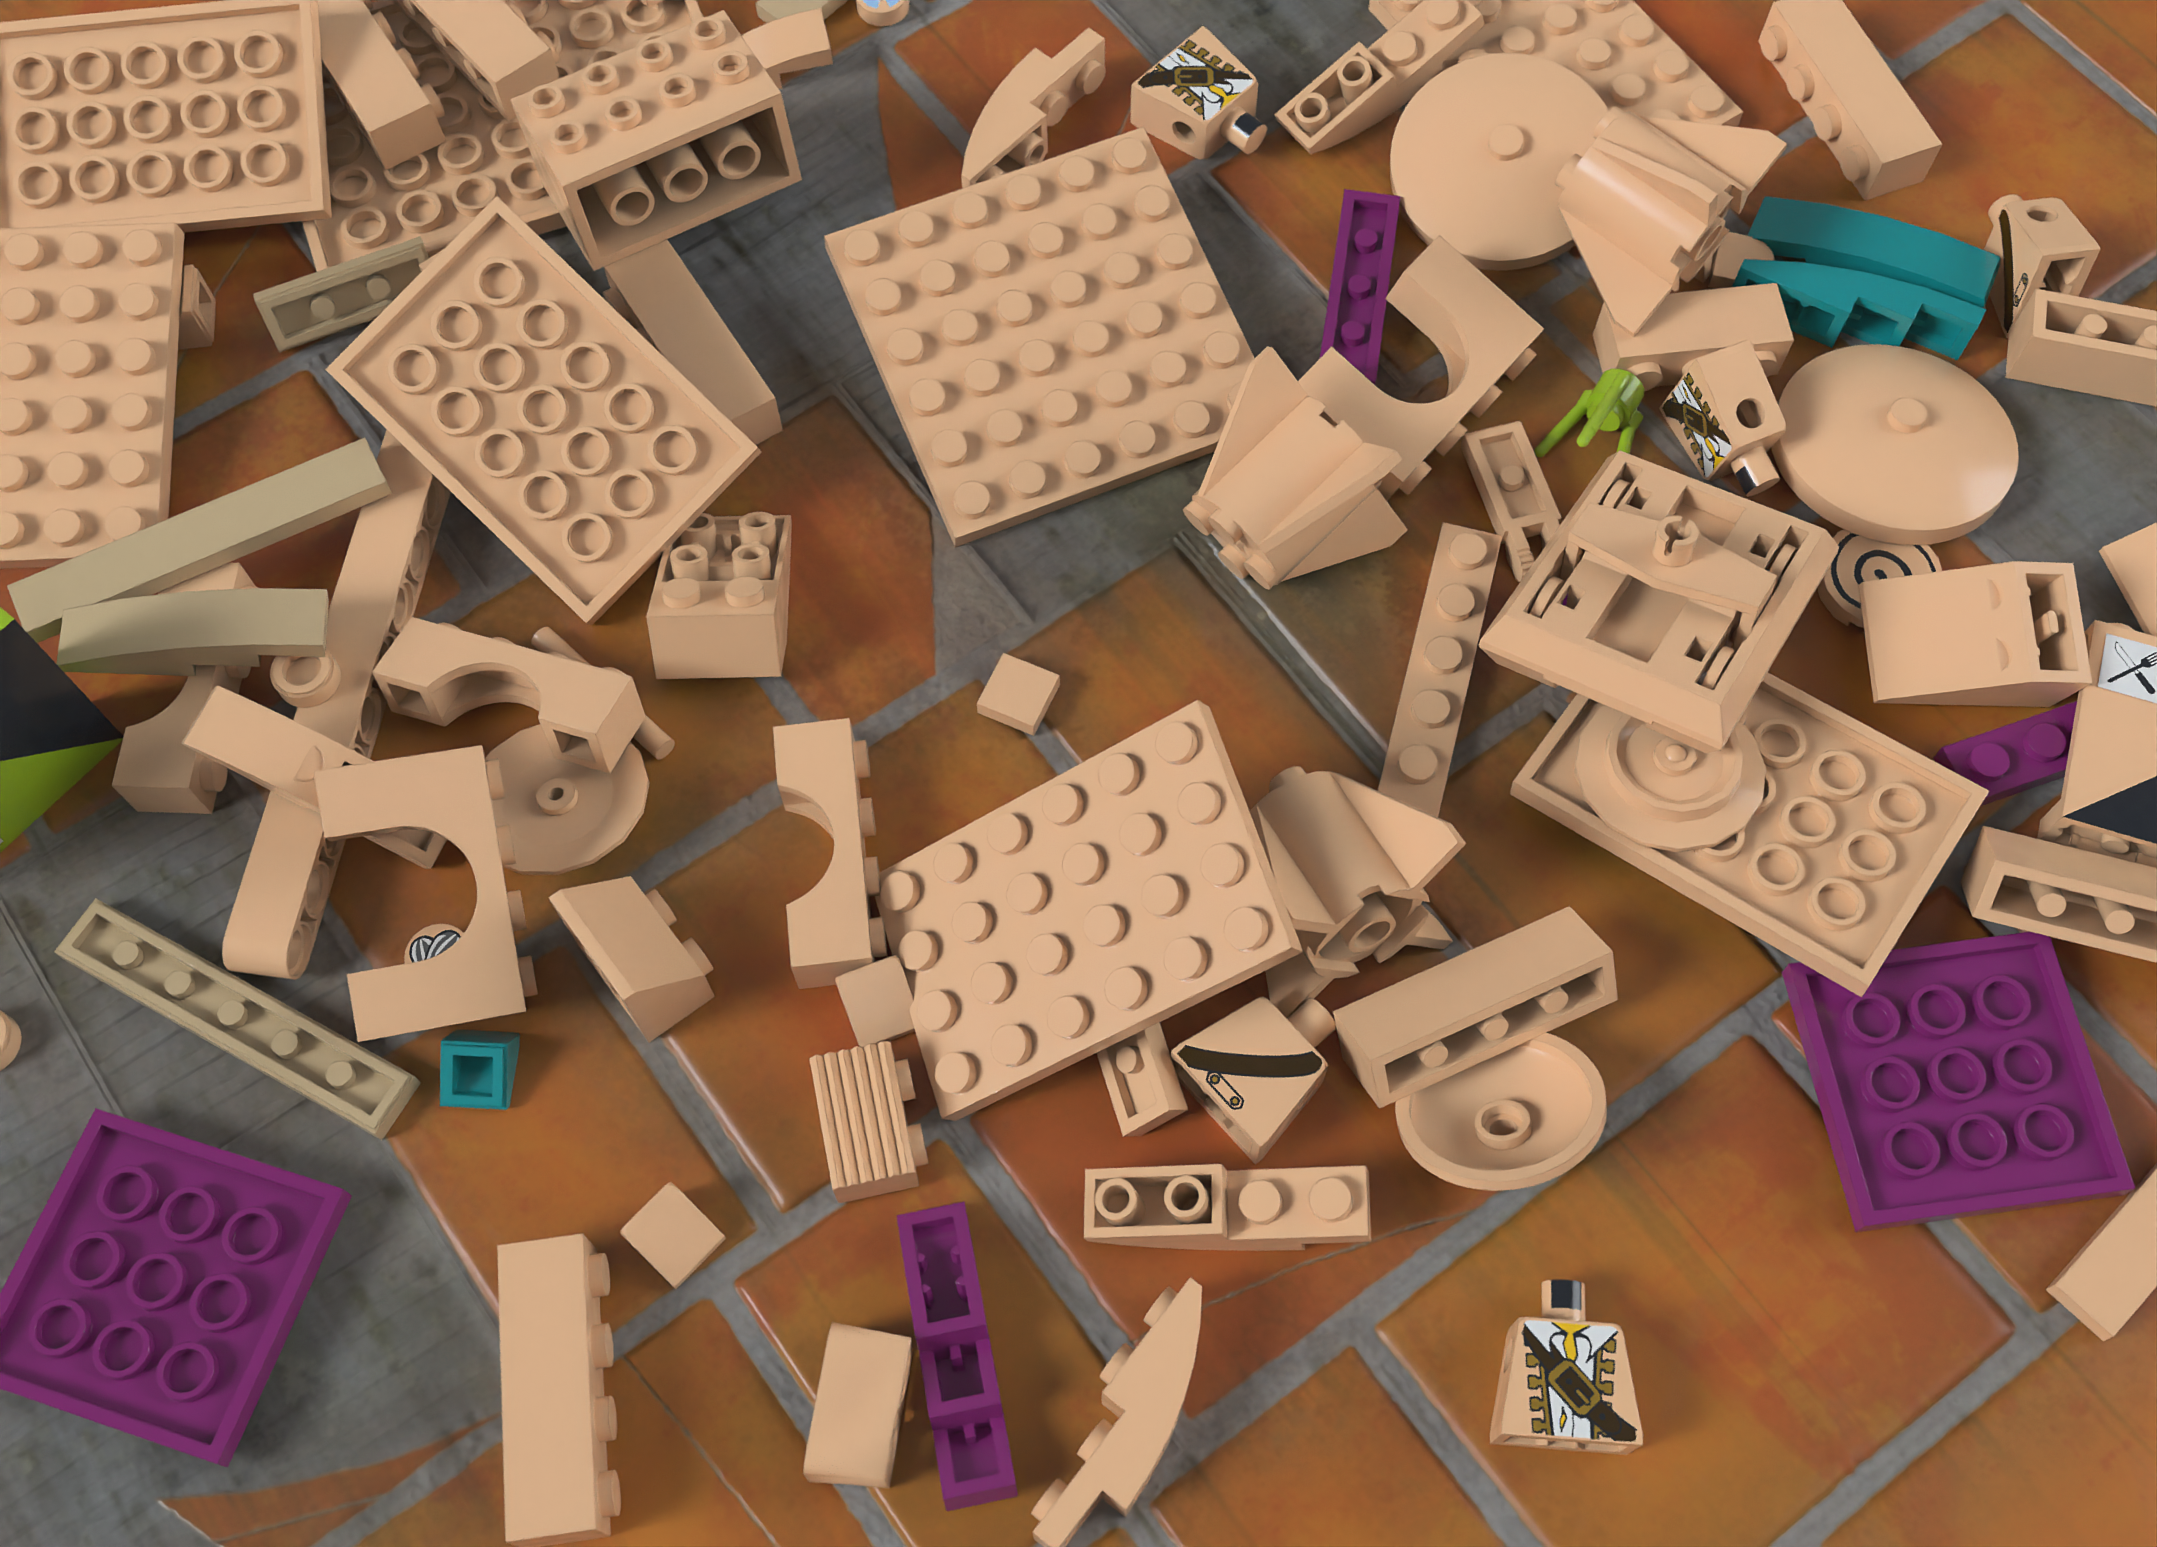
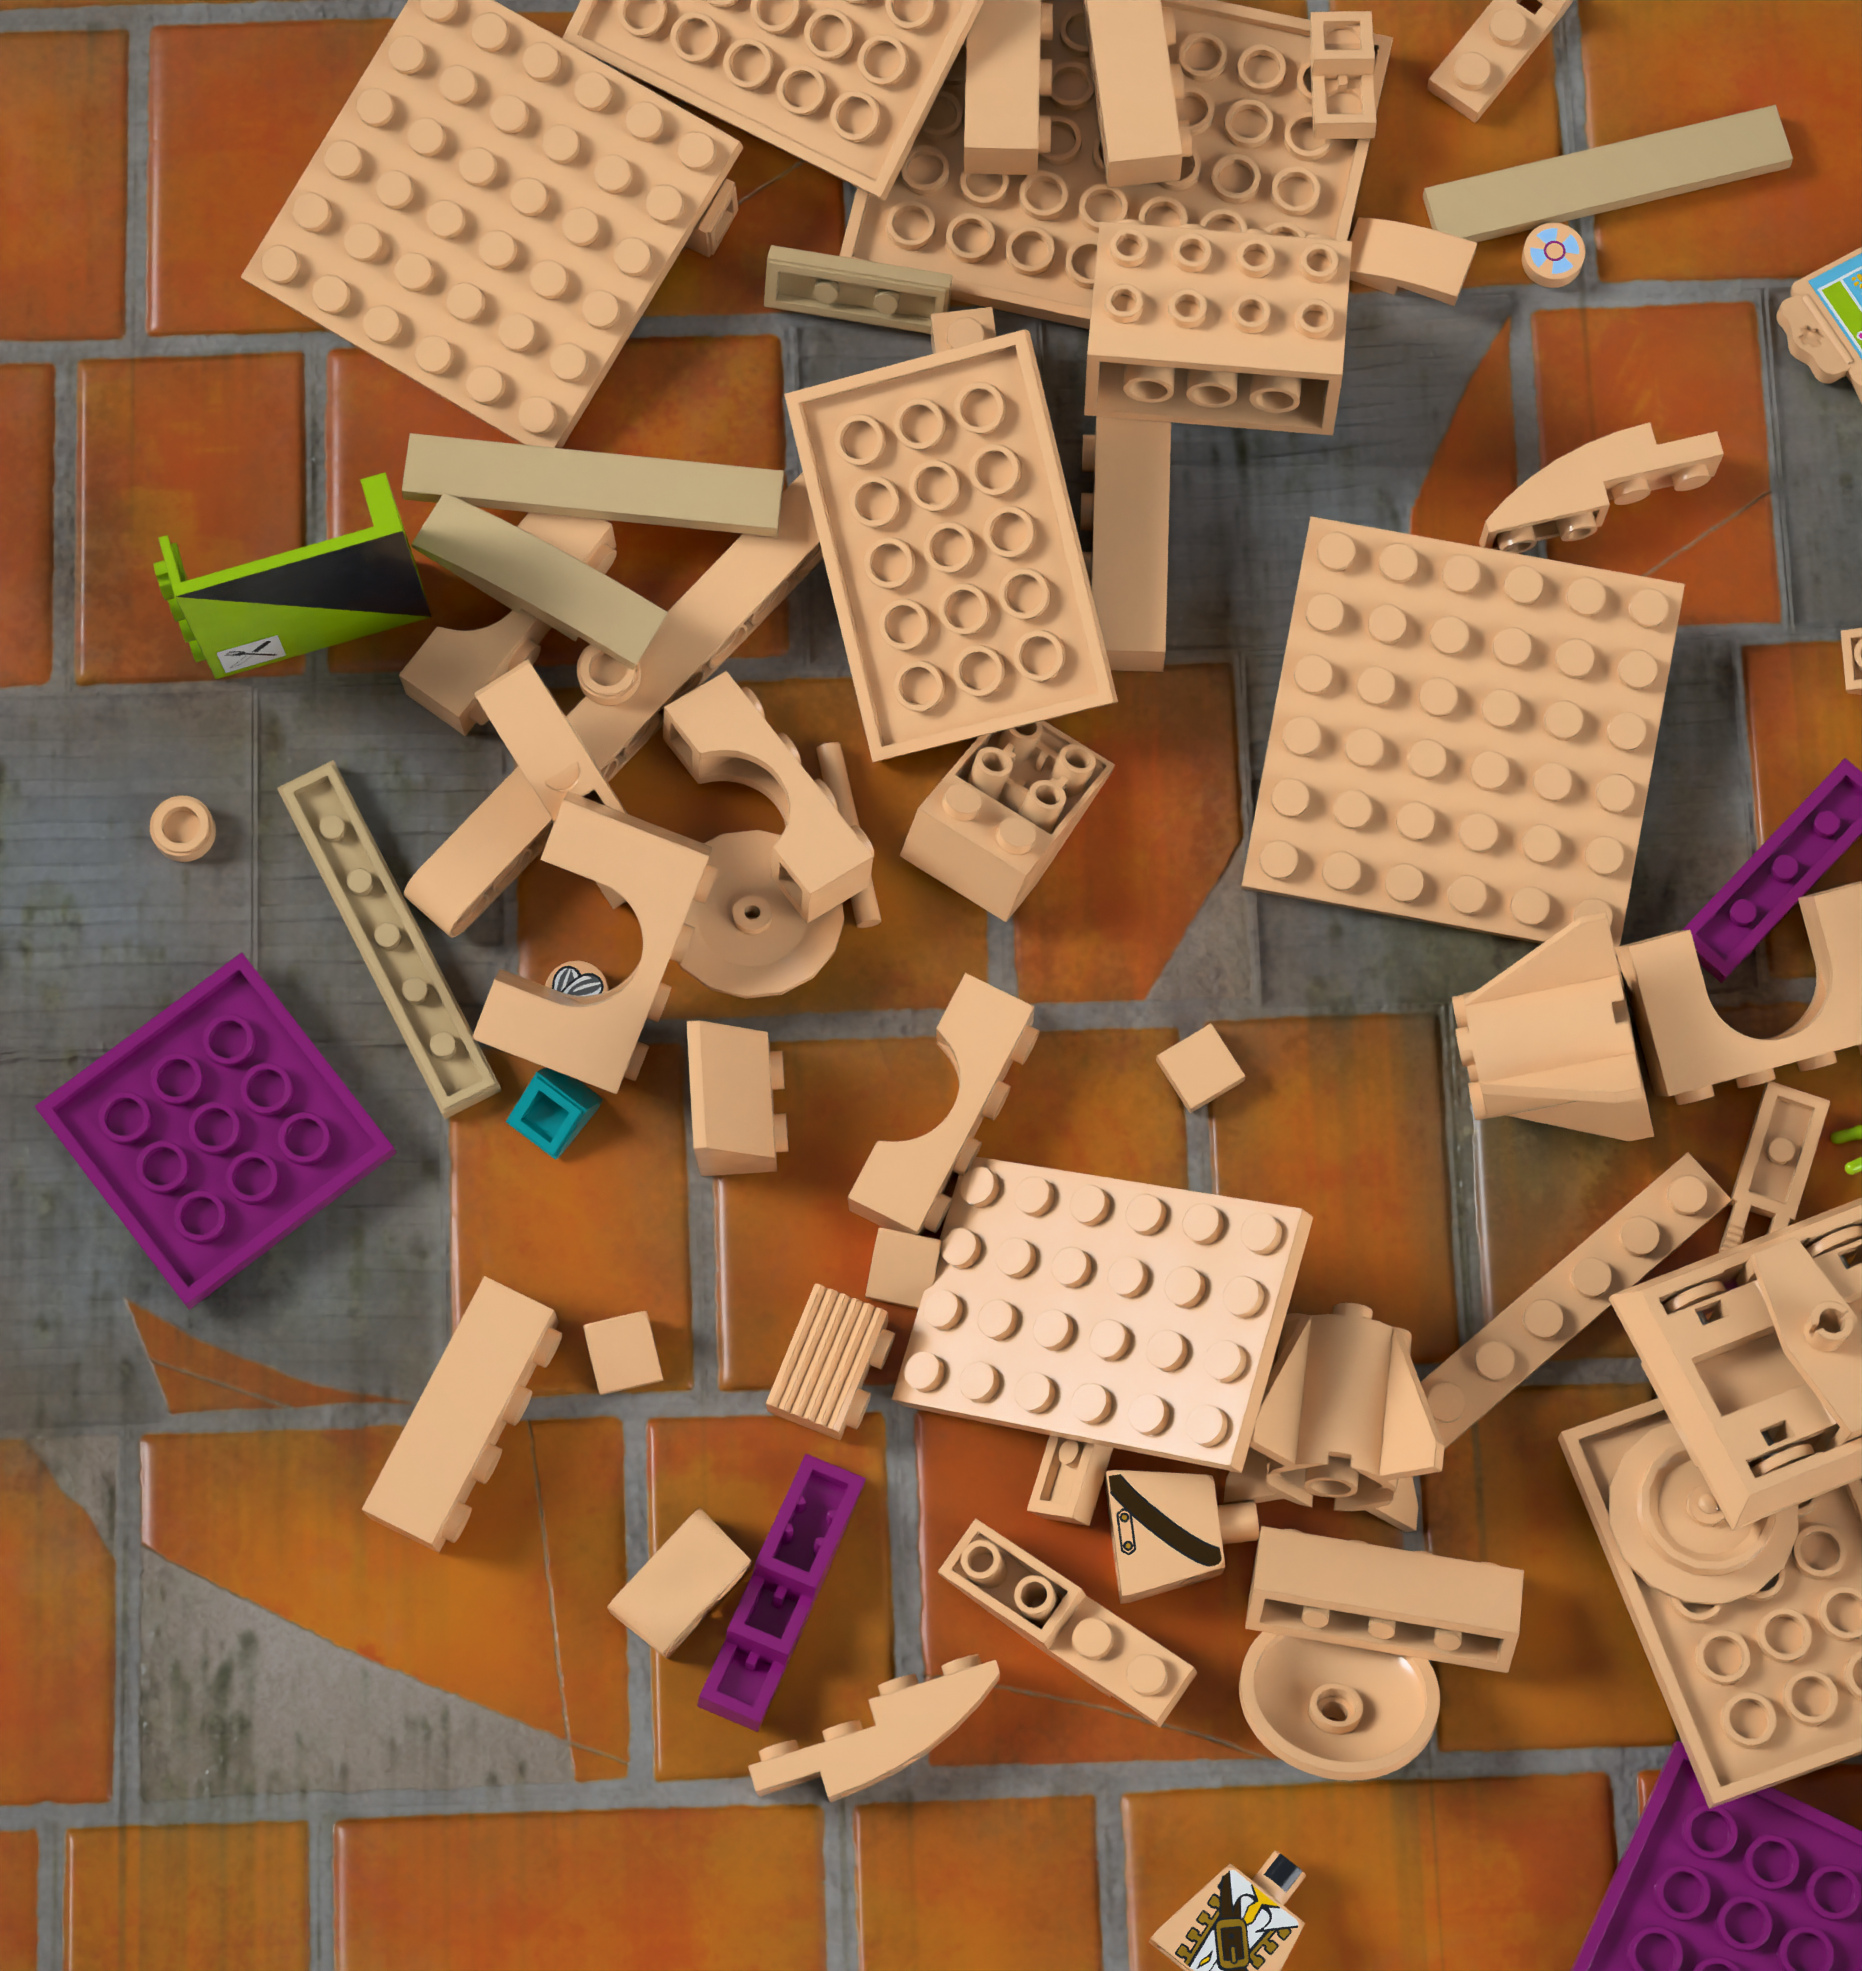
camera: 35 degrees right, 10 degrees up
light nougat torso [1131,26,1267,160] -> none

